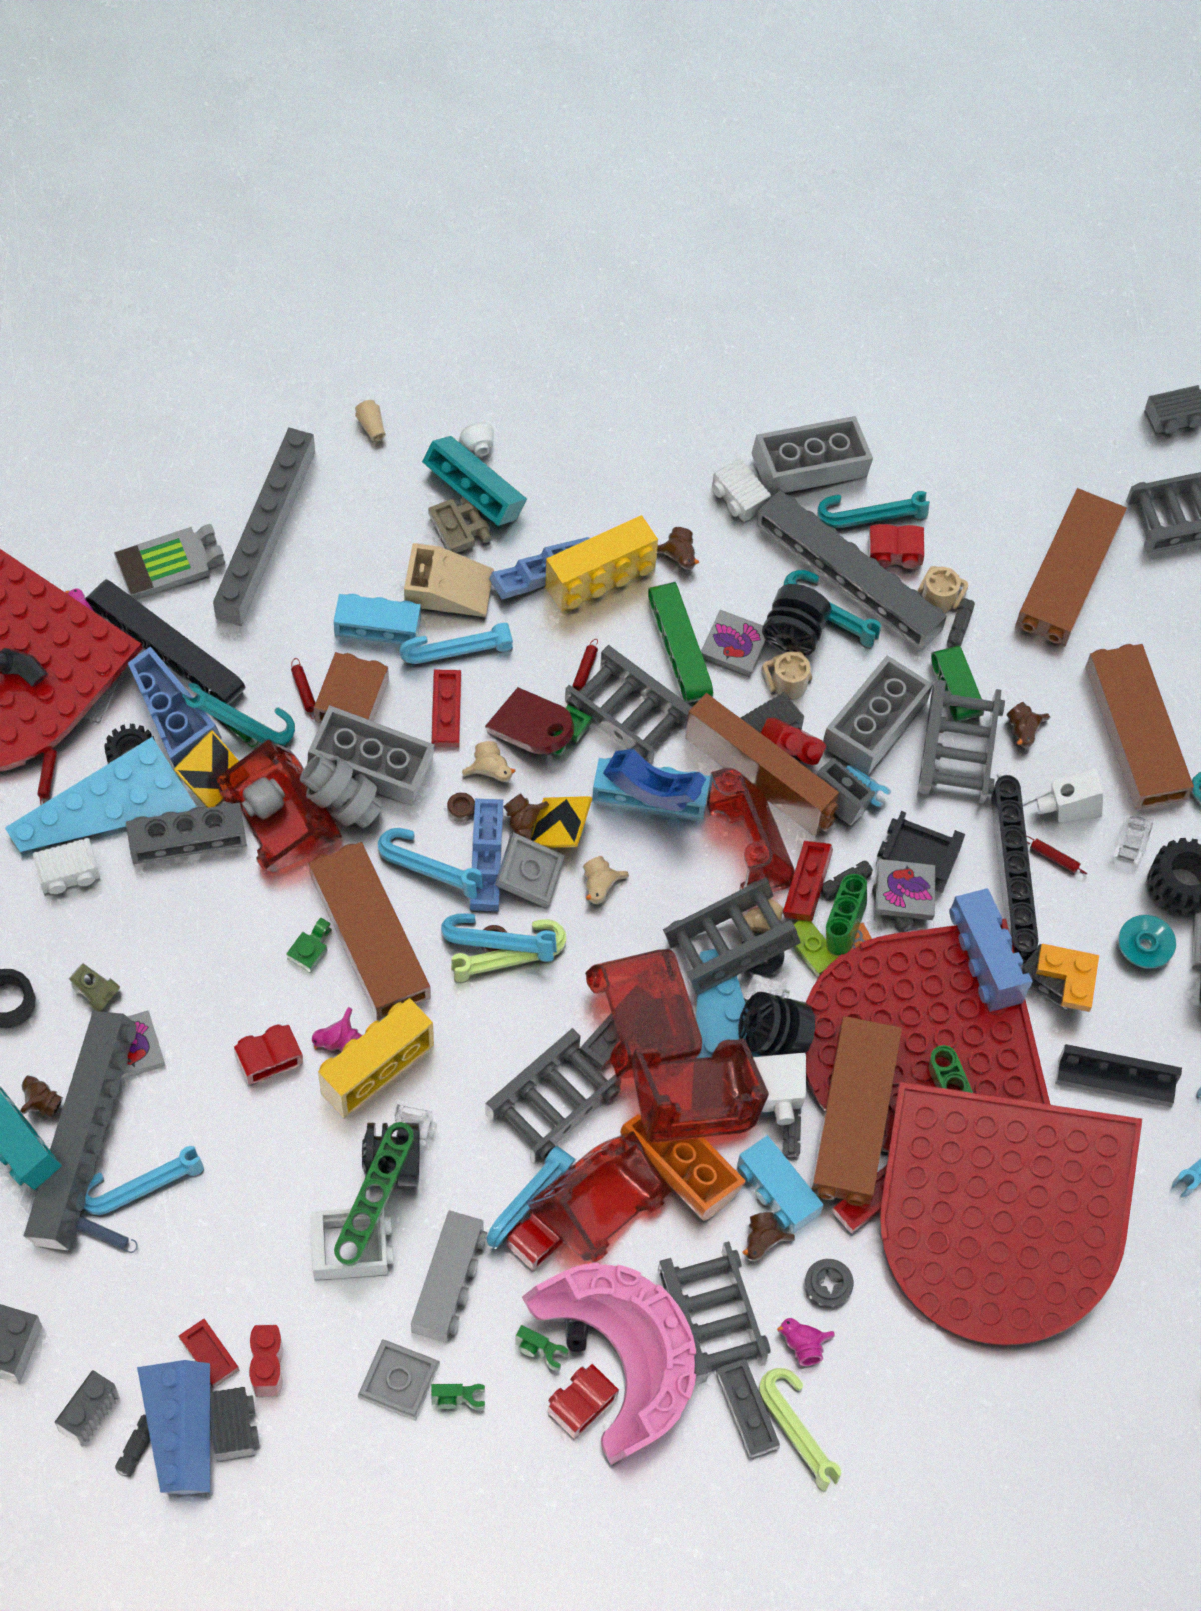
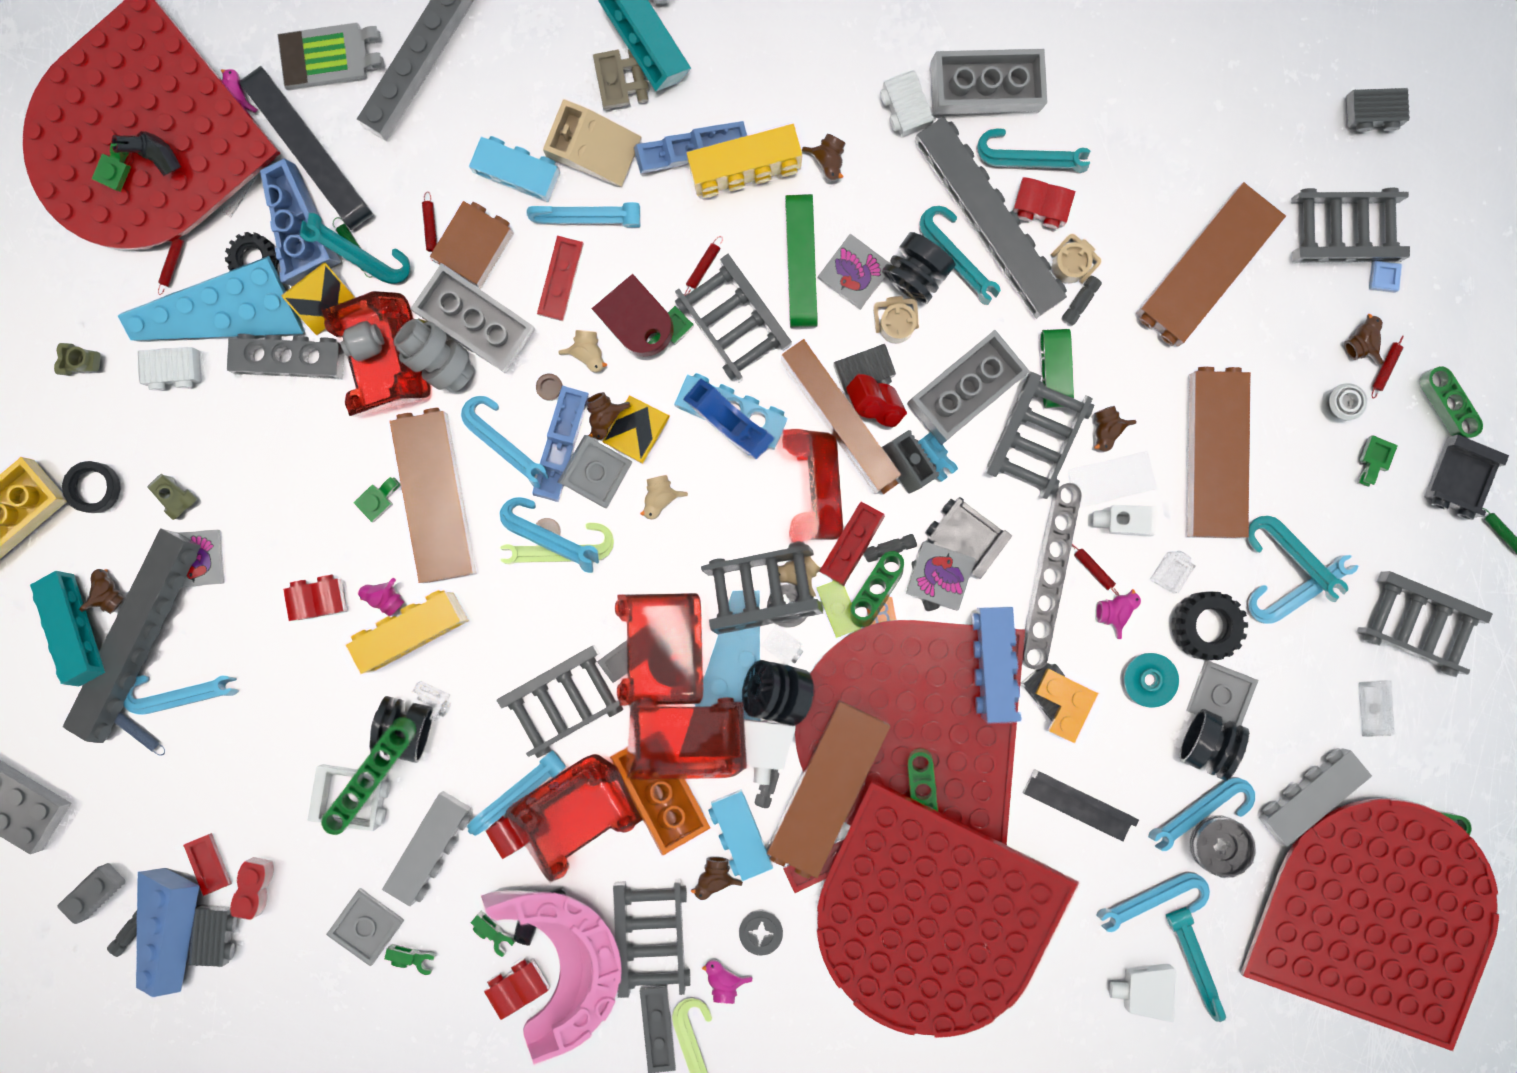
camera: 15 degrees right, 25 degrees up
none -> dark pink animal [1096,589,1141,640]

